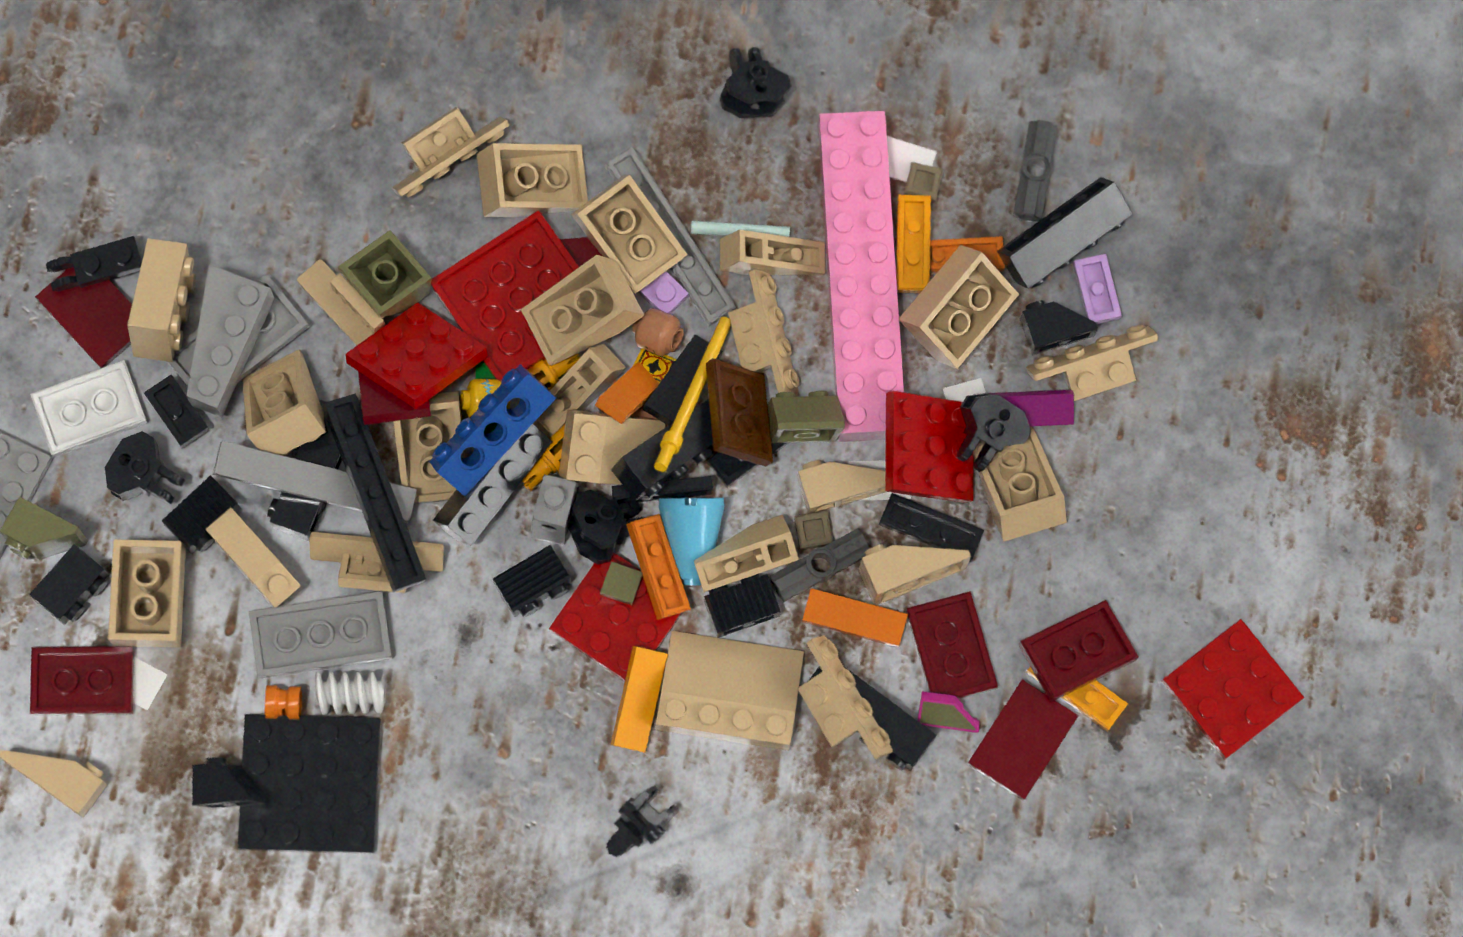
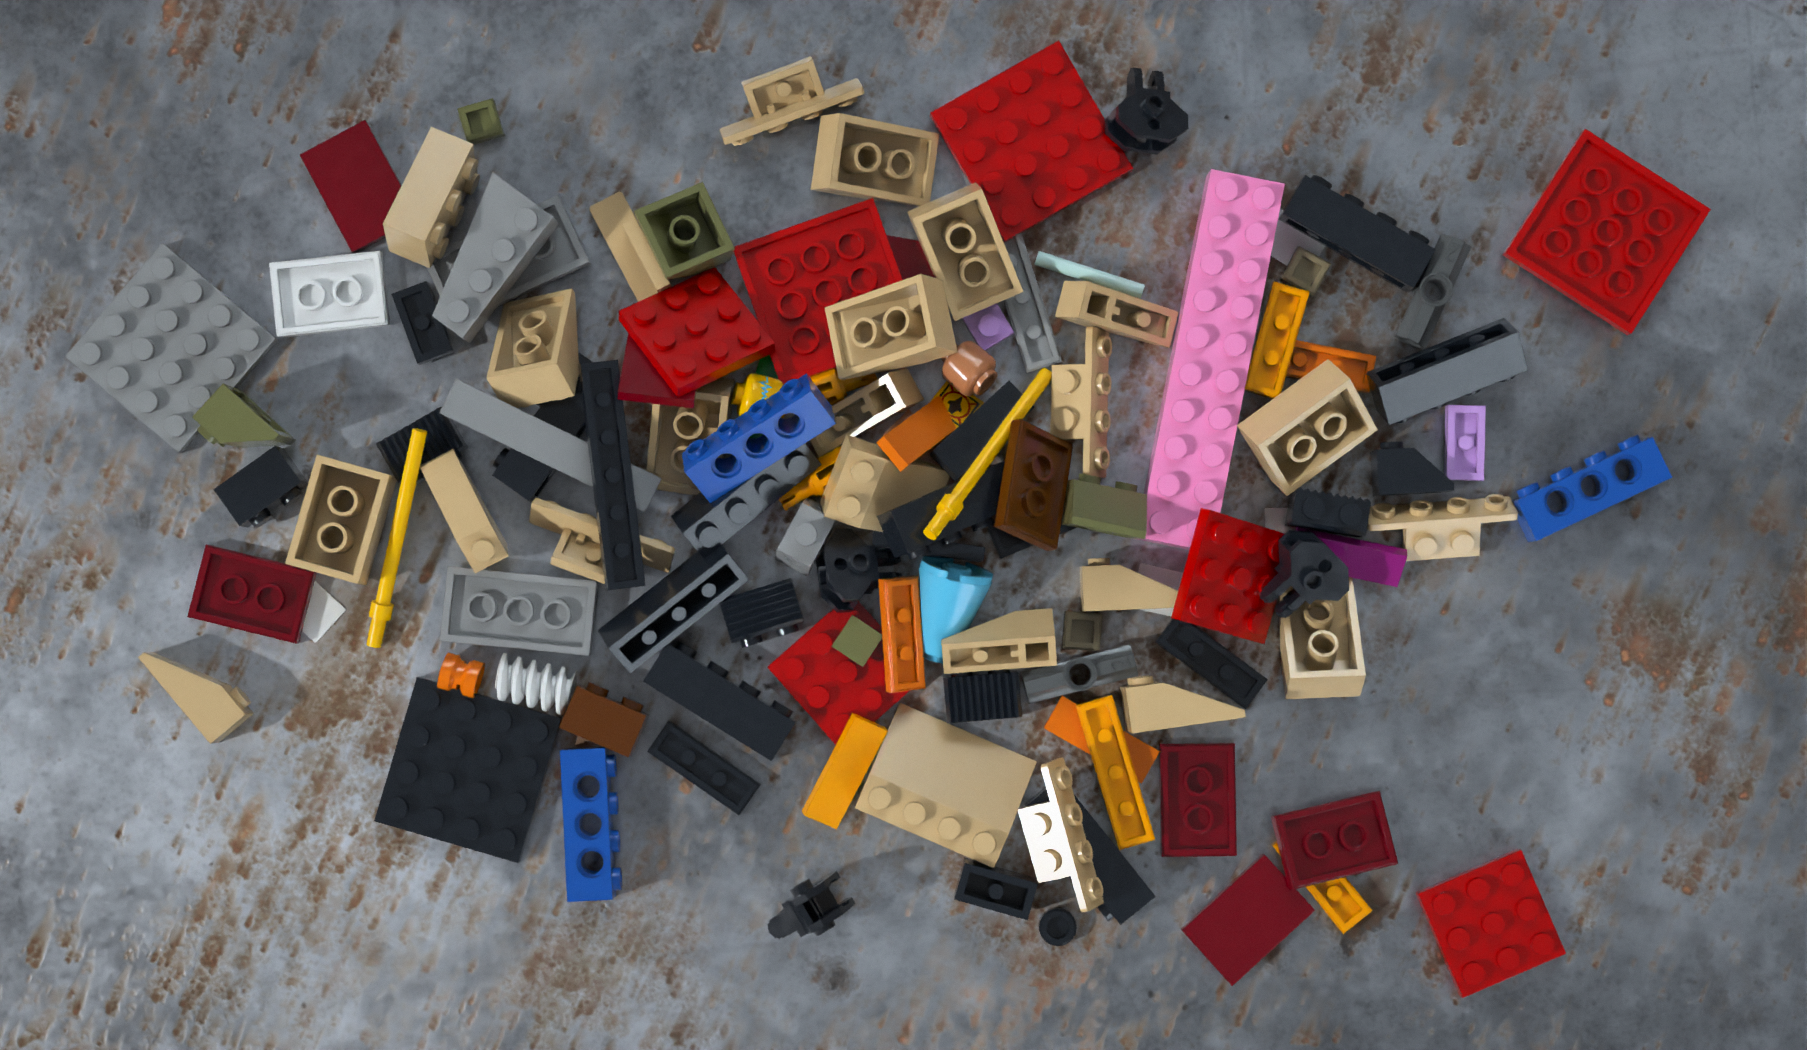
camera: 15 degrees right, 10 degrees up
black hinge [46,236,142,292] -> none
black hinge [105,431,186,504] -> none
black slope [192,757,268,809] -> none
tile [917,691,980,733] -> none
none -> yellow bar [366,428,427,648]
none -> olive tile [457,98,505,145]
none -> reddish brown brick [559,682,650,757]
none -> blue brick [560,747,622,902]
none -> black brick [598,545,749,674]
none -> black brick [643,641,797,761]
none -> black tile [647,720,761,815]
none -> red plate [930,40,1133,243]
none -> black brick [954,857,1038,920]
none -> black tile [1038,907,1077,946]
none -> light orange tile [1076,694,1155,850]
none -> black brick [1278,175,1436,293]
none -> black brick [1285,487,1371,538]
none -> red plate [1502,129,1711,335]
none -> blue brick [1512,434,1672,542]

